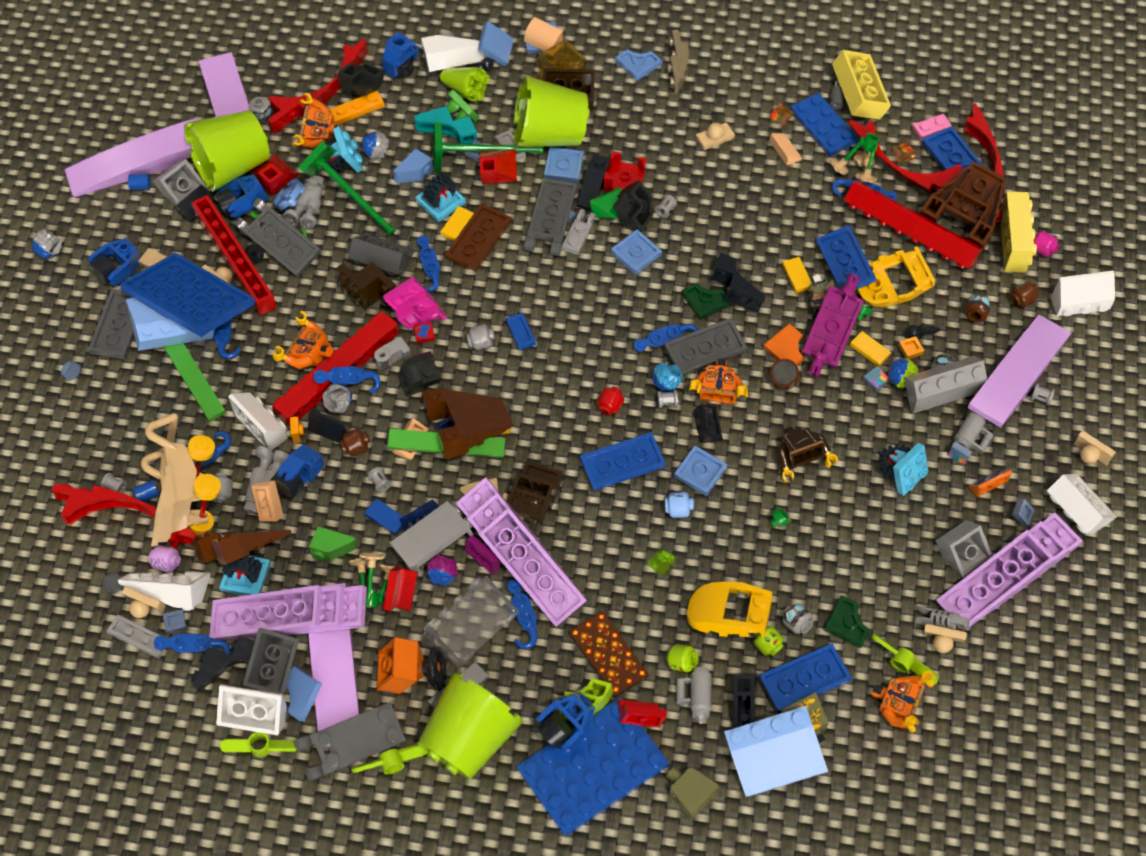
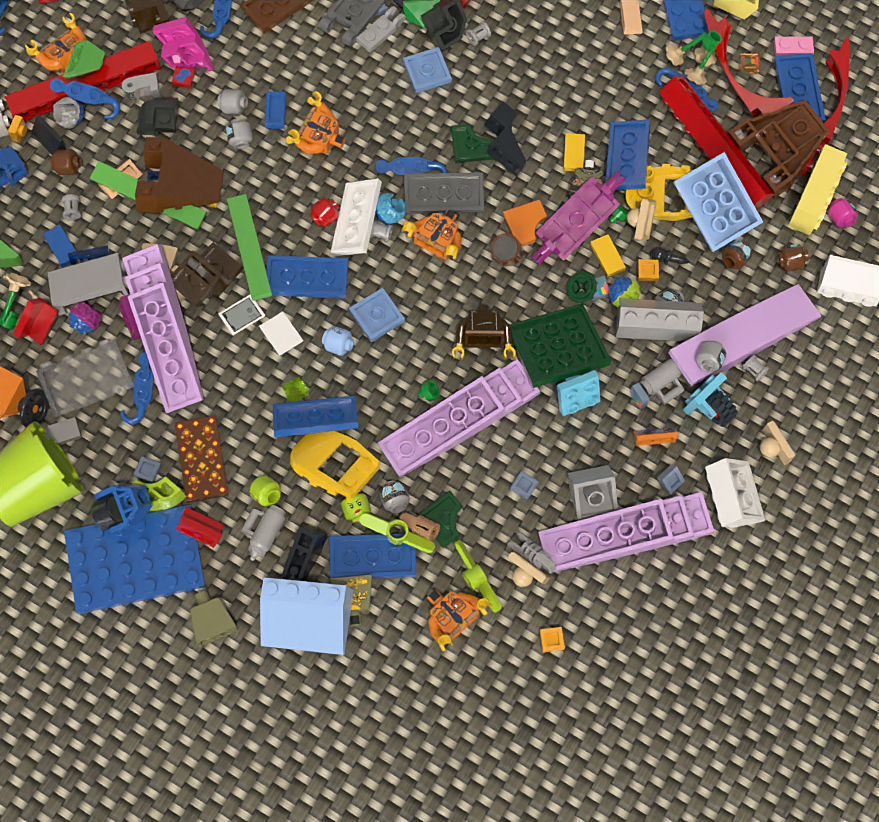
camera: 20 degrees right, 10 degrees up
black slope [693,404,723,443] -> none
none -> bright green slope [63,40,105,79]
none -> sand blue tile [133,456,162,484]
none -> sticker [218,294,265,335]
none -> light grey head [226,119,253,149]
none -> bright green tile [227,194,272,301]
none -> white sticker [259,312,303,356]
none -> blue plate [273,396,358,437]
none -> torso [286,91,346,154]
none -> white tile [330,179,382,256]
none -> lime piece [359,513,435,553]
none -> lavender slope [378,359,540,477]
none -> medium nougat hinge [399,513,440,541]
none -> dark green tile [509,303,611,388]
none -> sand blue tile [510,471,539,500]
none -> light orange plate [540,627,565,653]
none -> dark green gear [567,271,598,303]
none -> tan tile [627,199,656,240]
none -> light blue slope [673,152,763,252]
none -> plate [683,372,738,427]
none -> light grey head [696,341,727,372]

